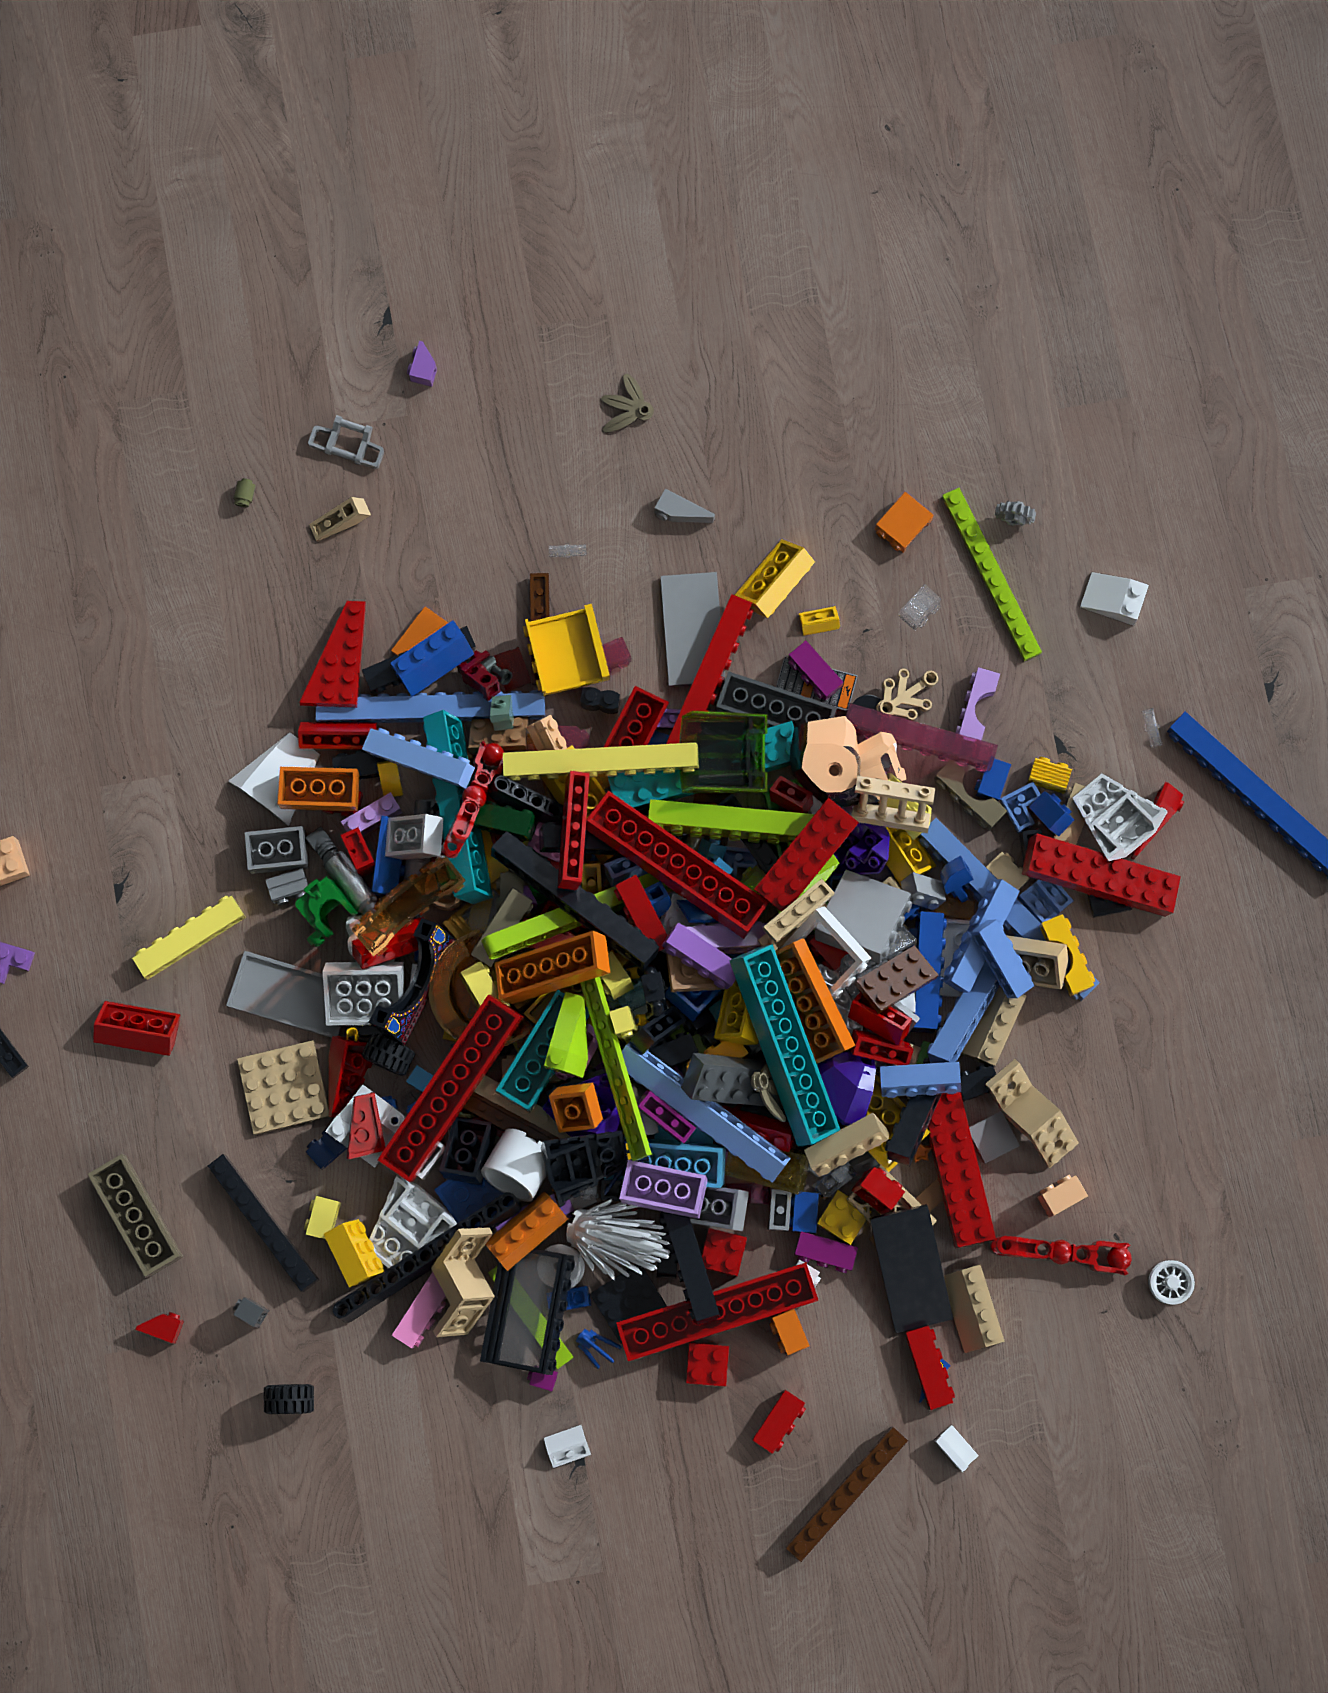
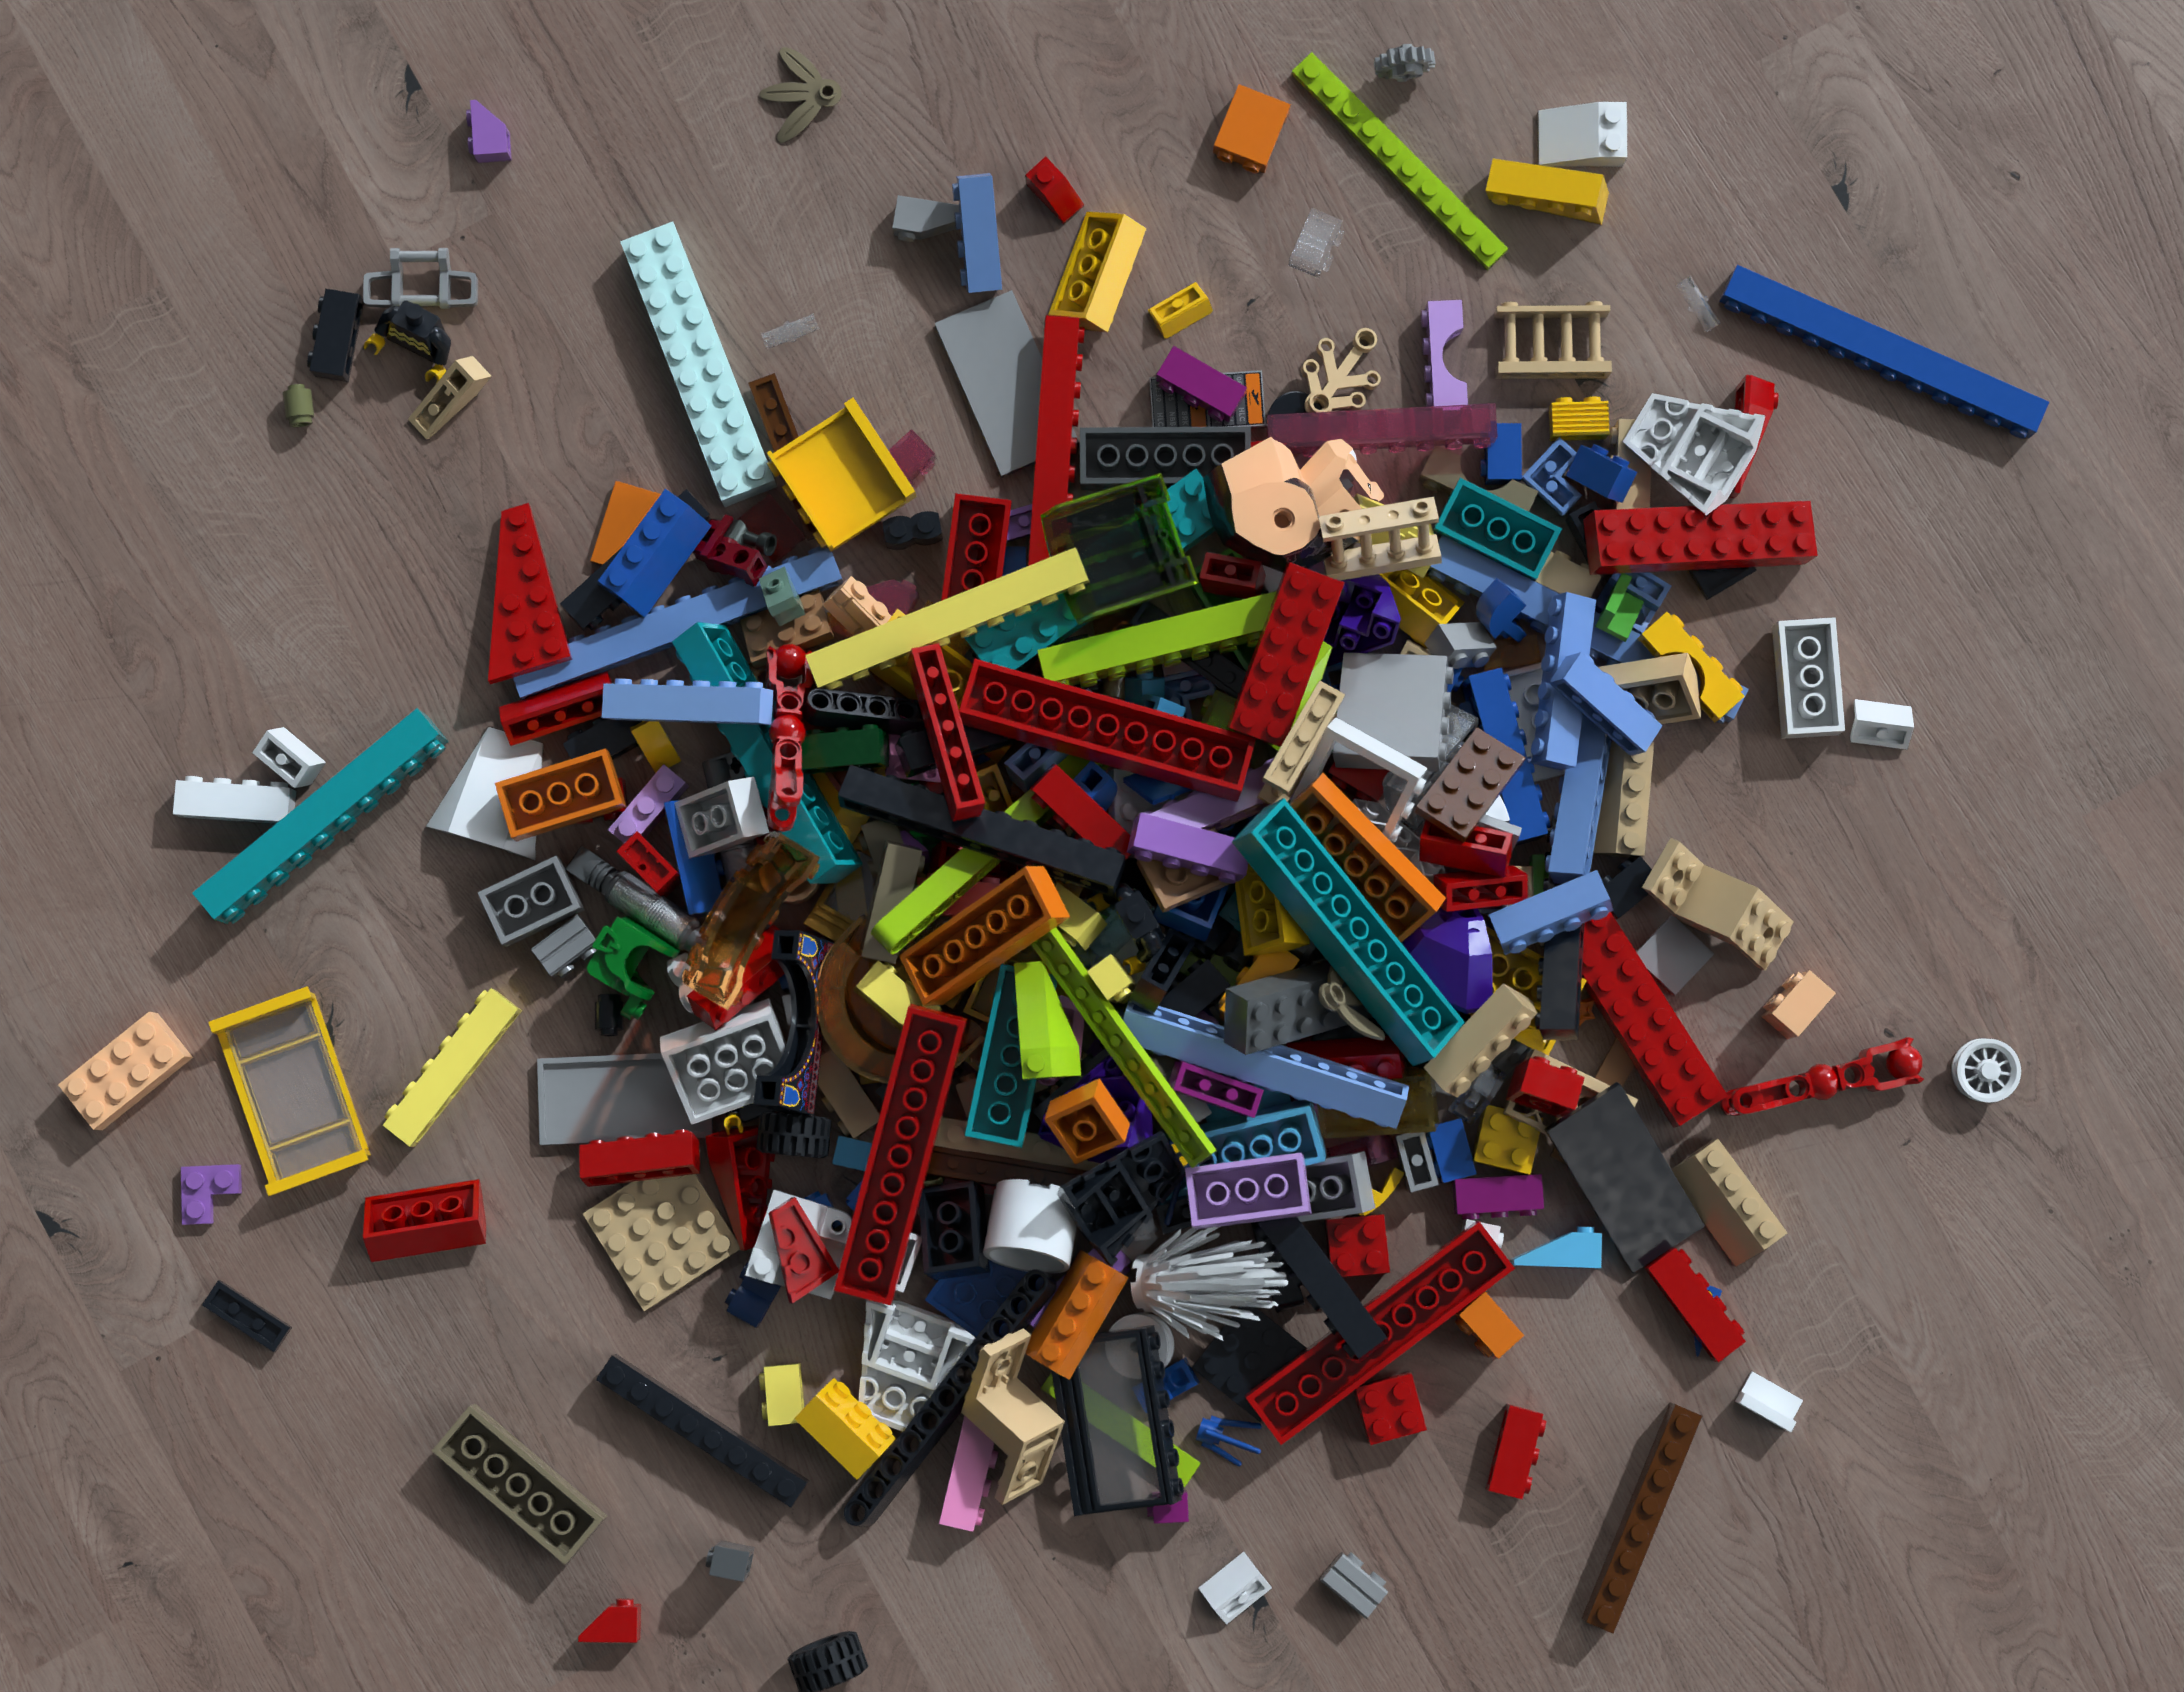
camera: 20 degrees left, 5 degrees up
none -> white brick [173,776,296,824]
none -> teal brick [192,708,449,924]
none -> clear piece [208,986,371,1196]
none -> white brick [253,727,326,788]
none -> black brick [307,288,364,382]
none -> black torso [363,300,451,384]
none -> red brick [579,1129,700,1187]
none -> black brick [595,994,624,1037]
none -> light aqua brick [620,221,777,507]
none -> tan brick [817,1049,880,1139]
none -> medium blue brick [952,173,1002,293]
none -> red slope [1025,156,1084,224]
none -> light grey brick [1319,1552,1388,1619]
none -> yellow slope [1357,1167,1404,1216]
none -> teal slope [1433,478,1562,581]
none -> yellow wedge [1485,159,1609,225]
none -> tan fence [1494,301,1612,379]
none -> medium azure slope [1511,1227,1602,1268]
none -> bright green panel [1595,573,1644,642]
none -> white brick [1772,618,1845,739]
none -> white panel [1850,699,1914,750]

